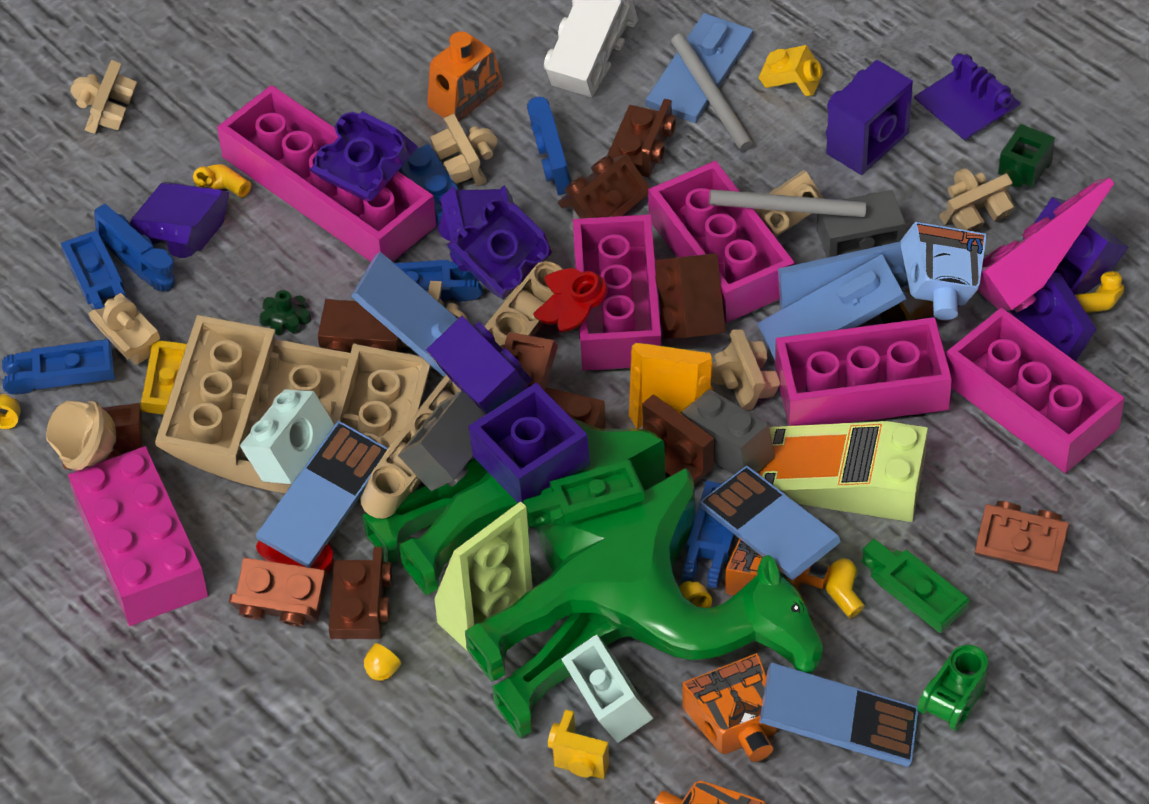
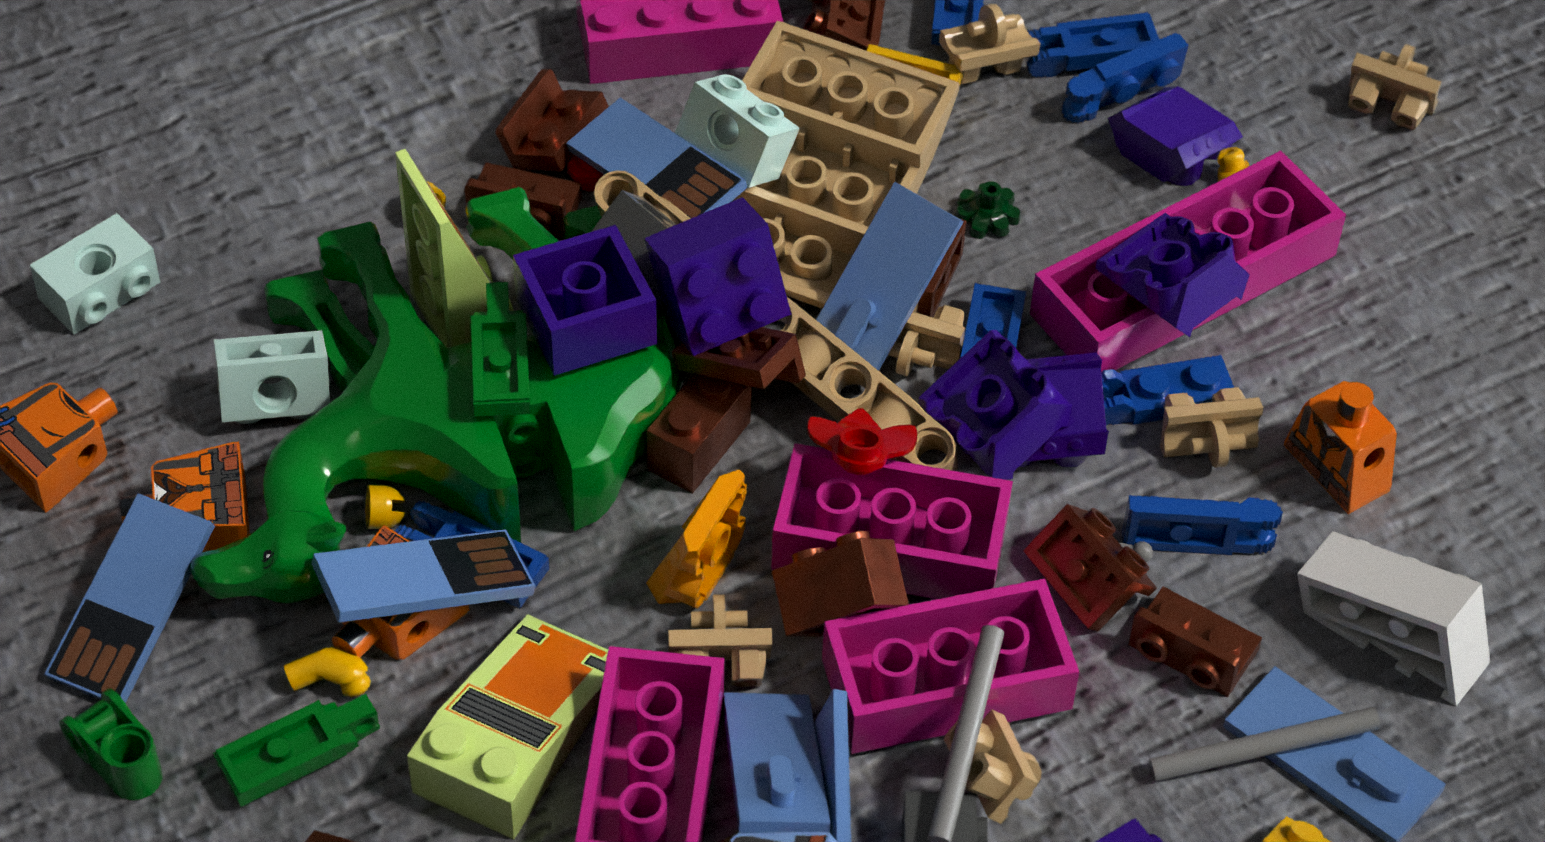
camera: 100 degrees right, 0 degrees up
yellow bracket [548,709,609,779] -> none
copper bracket [642,394,714,485] -> none
dark grey brick [681,389,774,475] -> none

